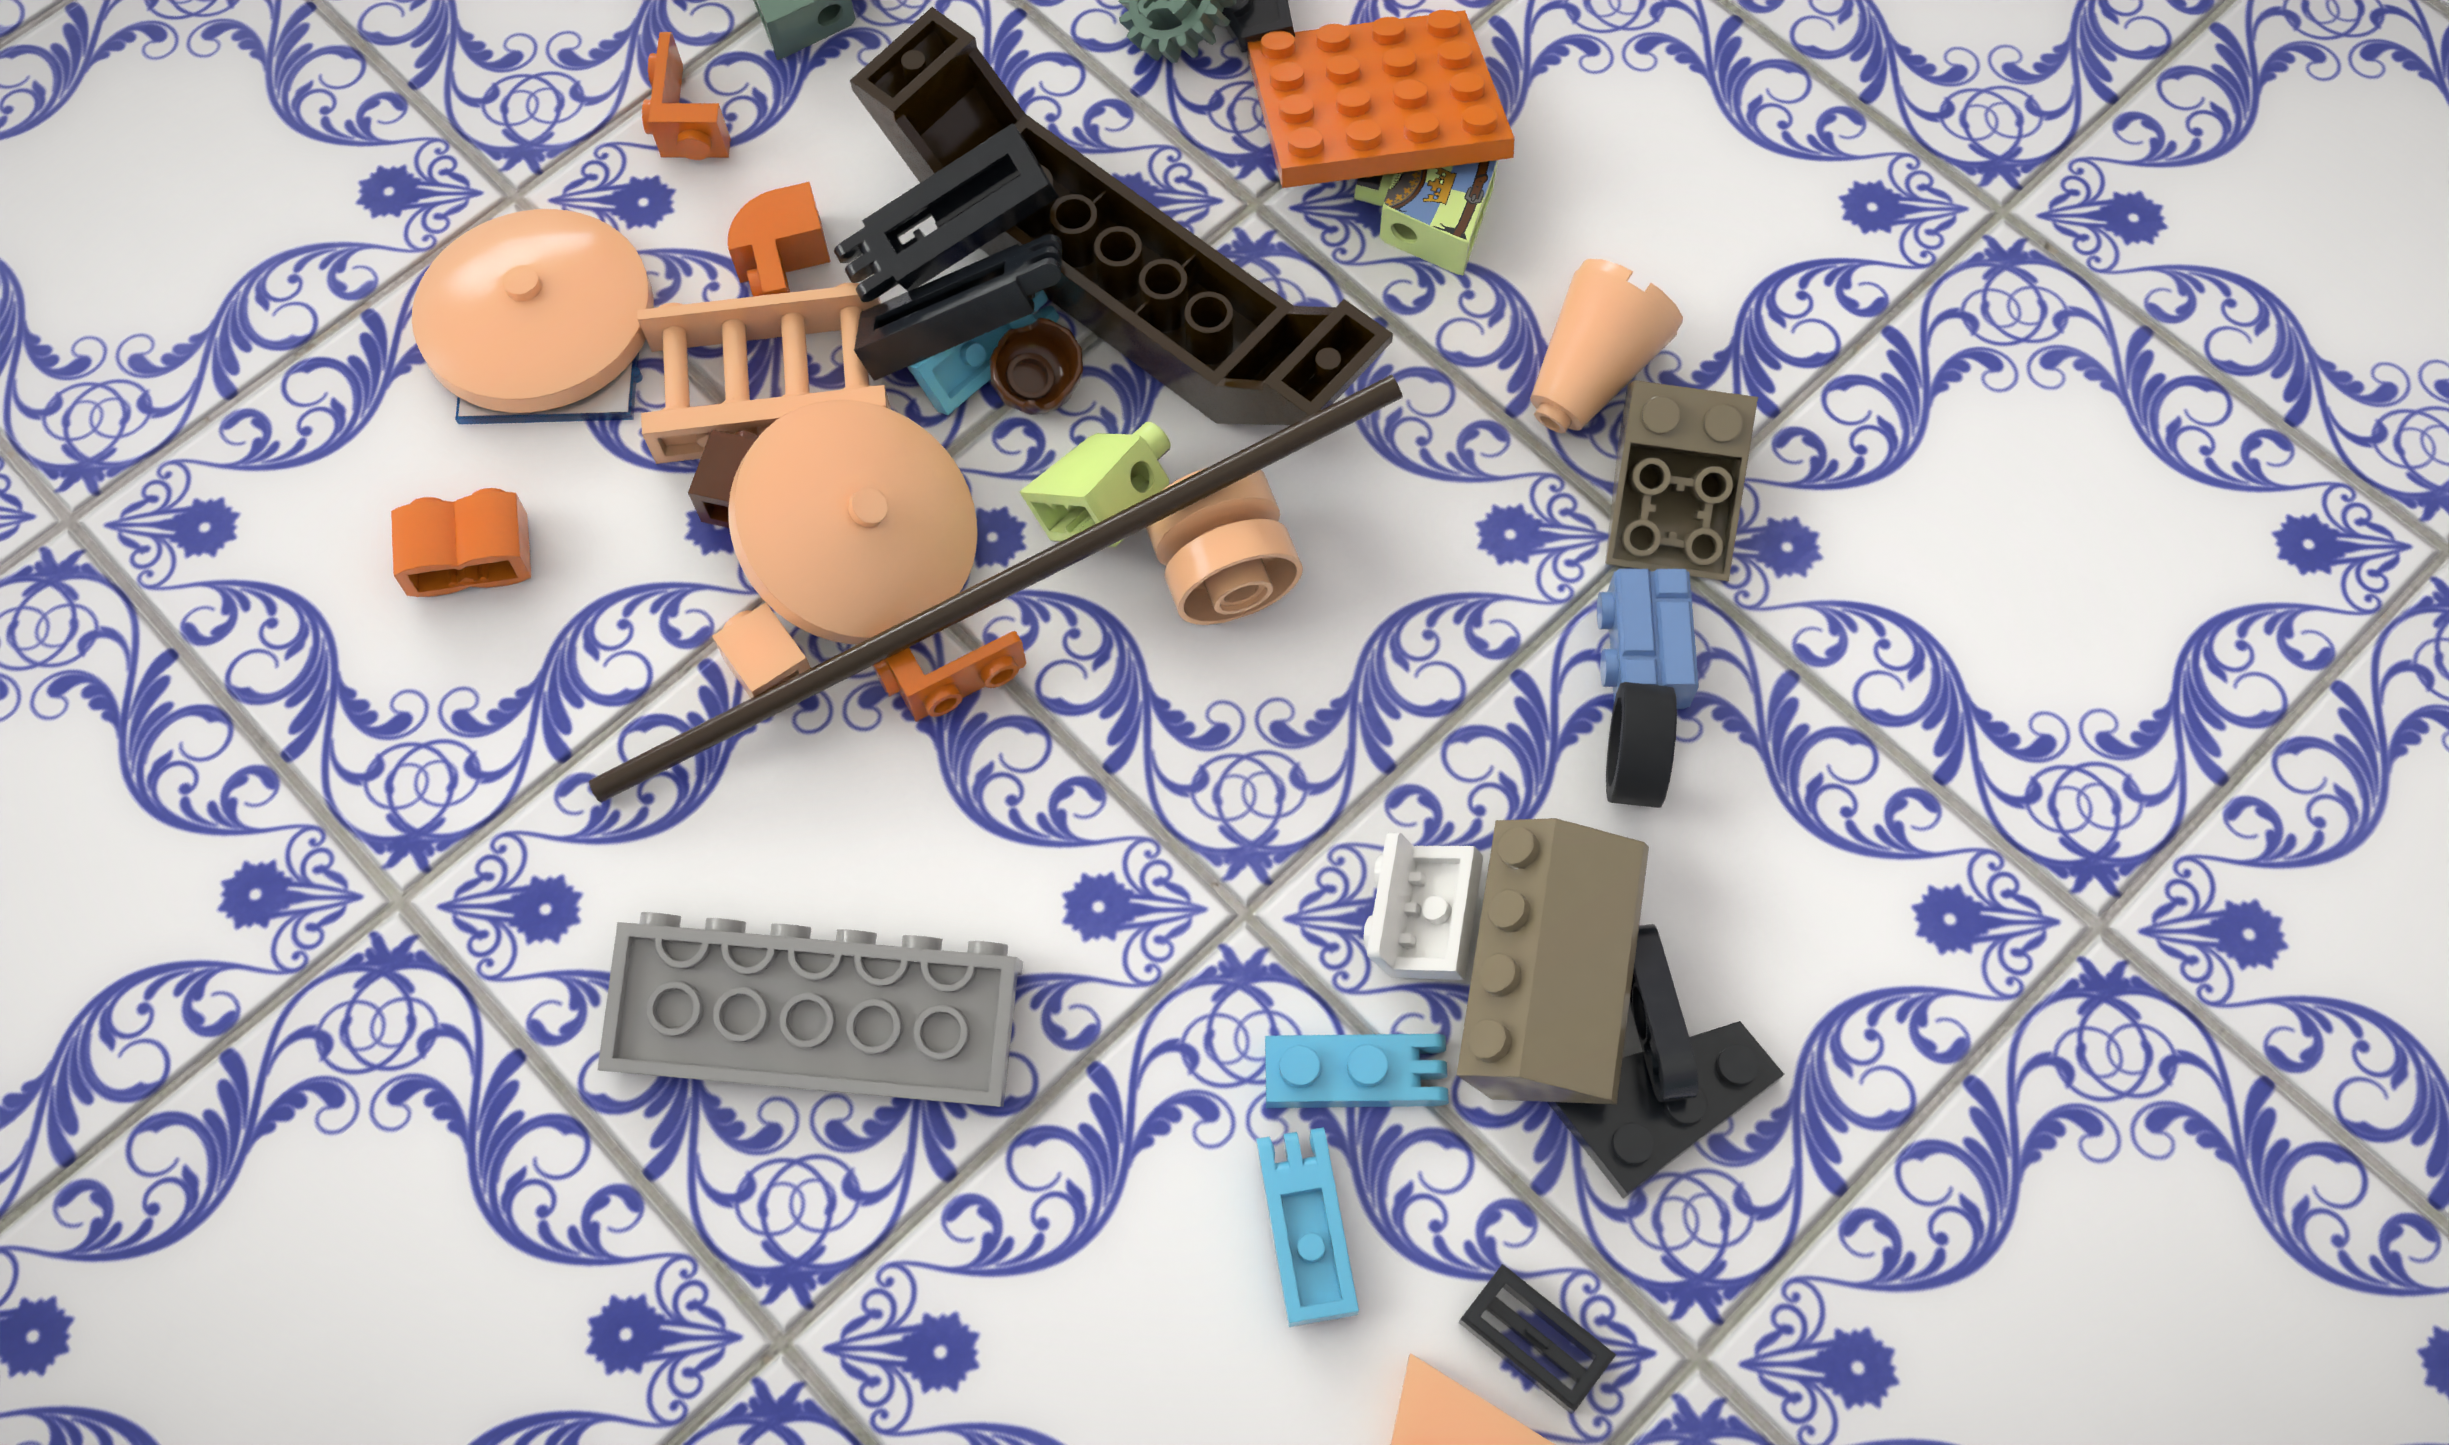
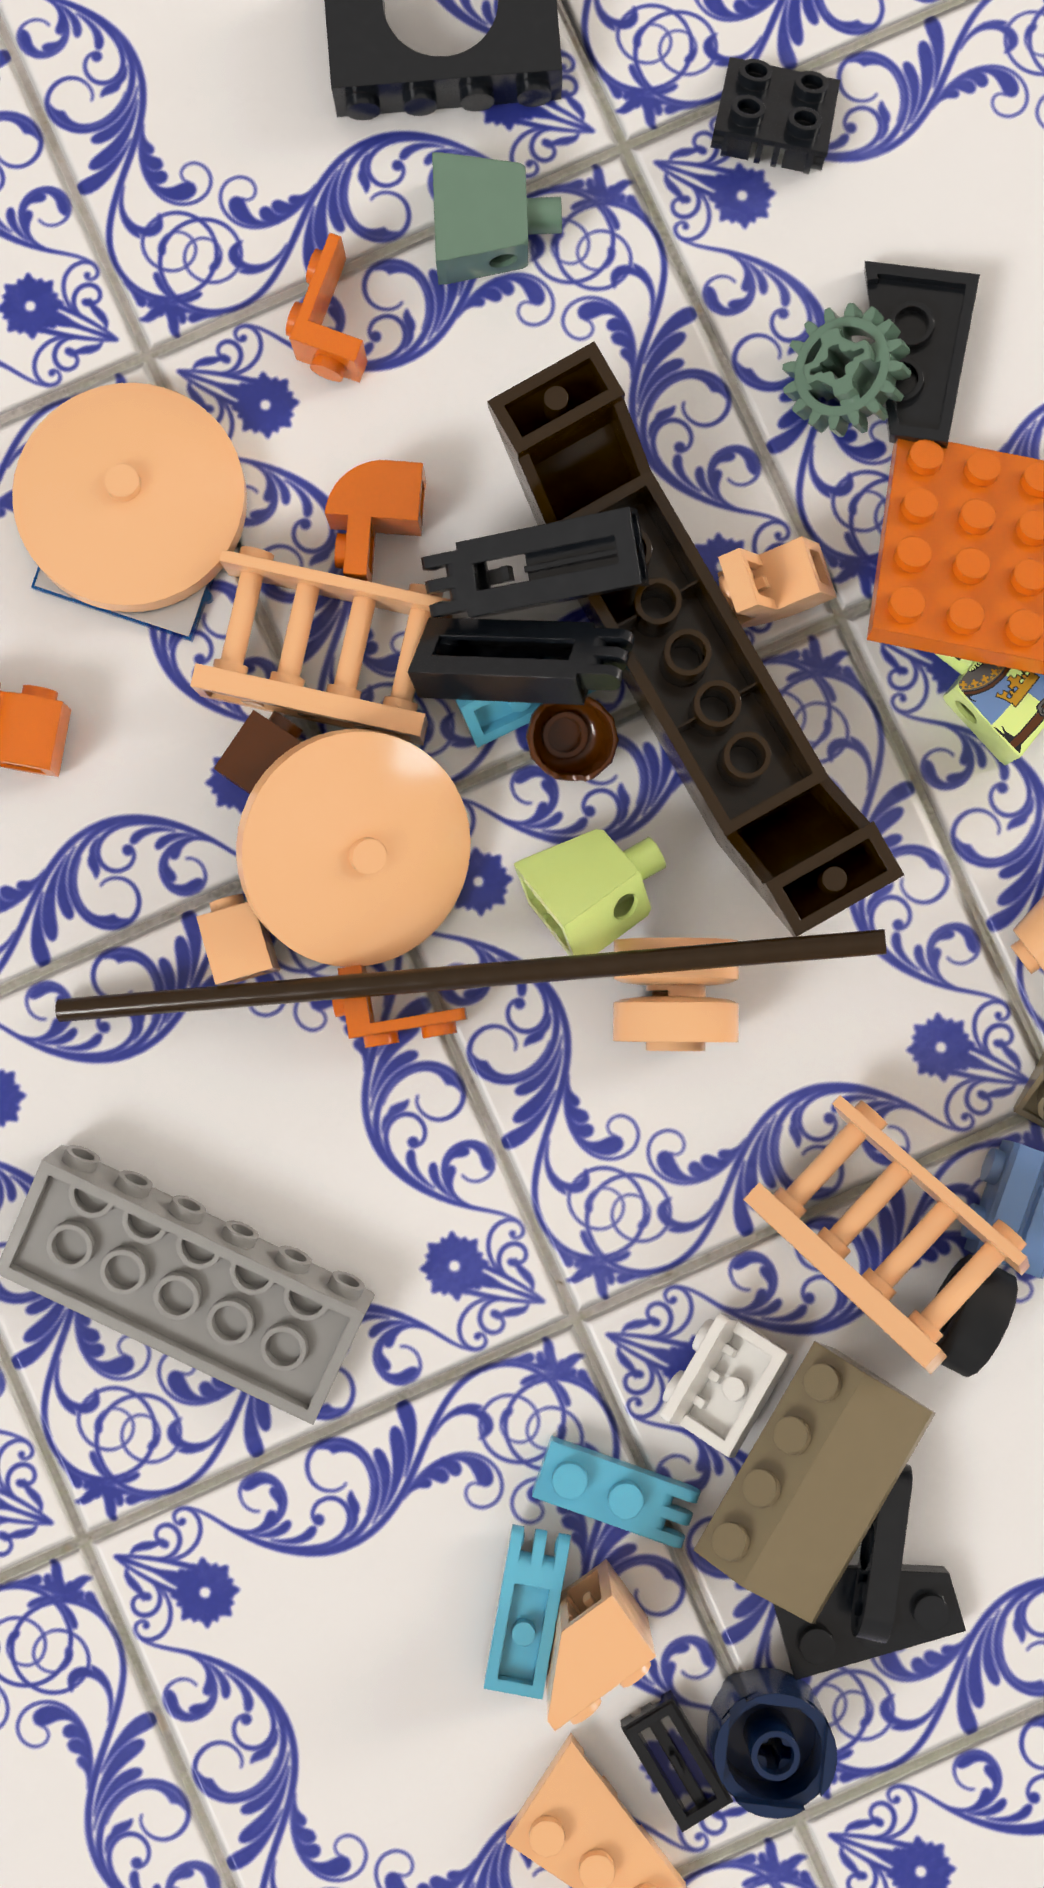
camera: 20 degrees right, 20 degrees up
none -> light nougat slope [546,1559,656,1731]
none -> dark blue brick [707,1668,837,1819]
none -> light nougat brick [717,536,837,628]
none -> light nougat fence [743,1095,1030,1375]

